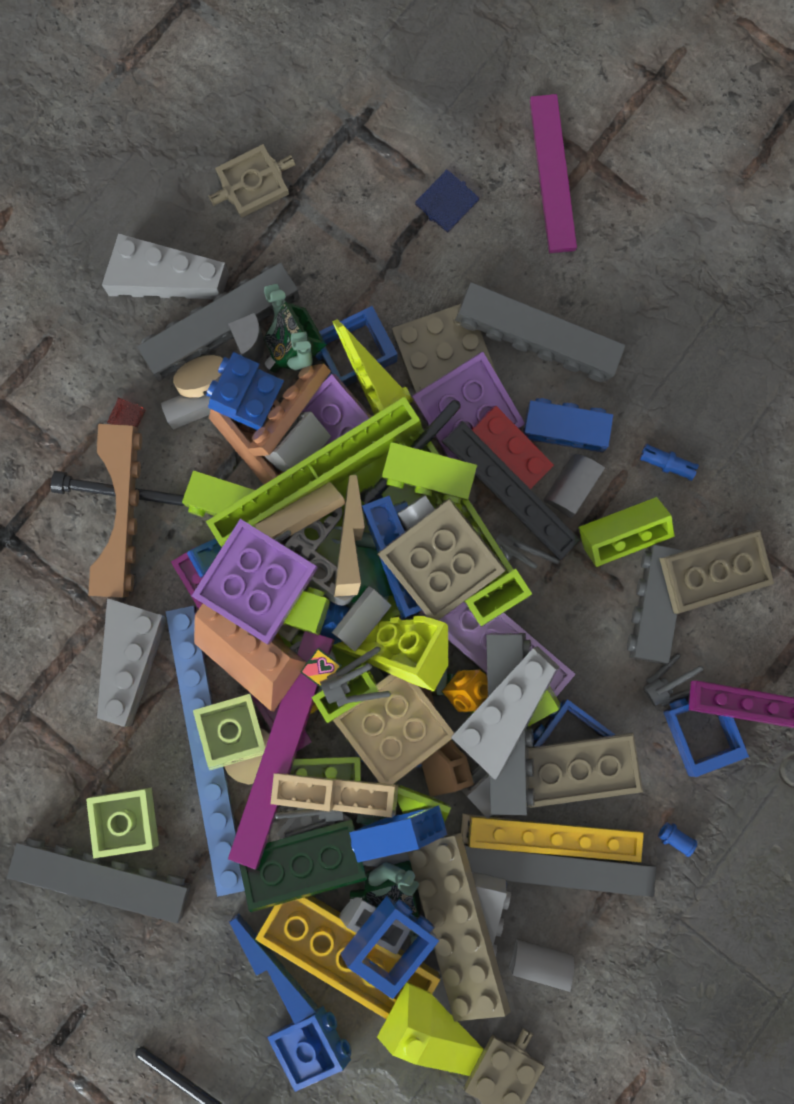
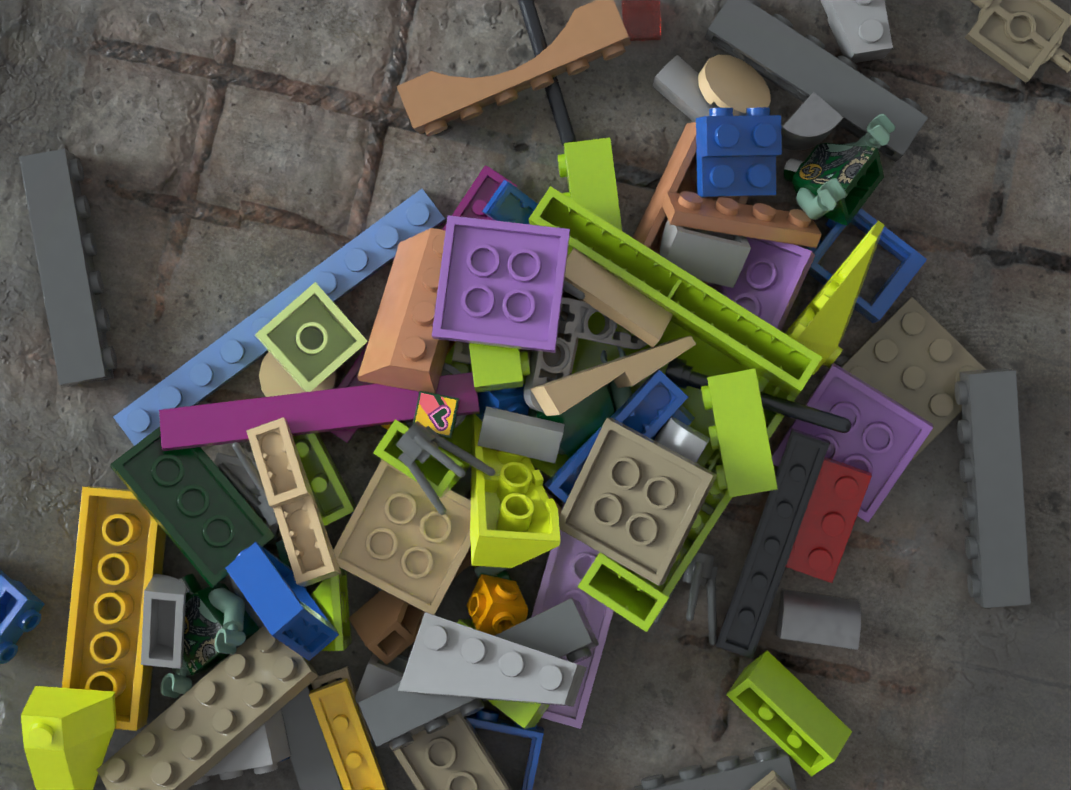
camera: 75 degrees right, 5 degrees up
yellowish green brick [86,787,159,858] -> none
light grey wedge [97,598,167,727] -> none
blue slope [229,914,317,1024] -> none
blue window [340,896,439,999] -> none
blue brick [523,398,613,453] -> none
blue pin [639,444,699,481] -> none

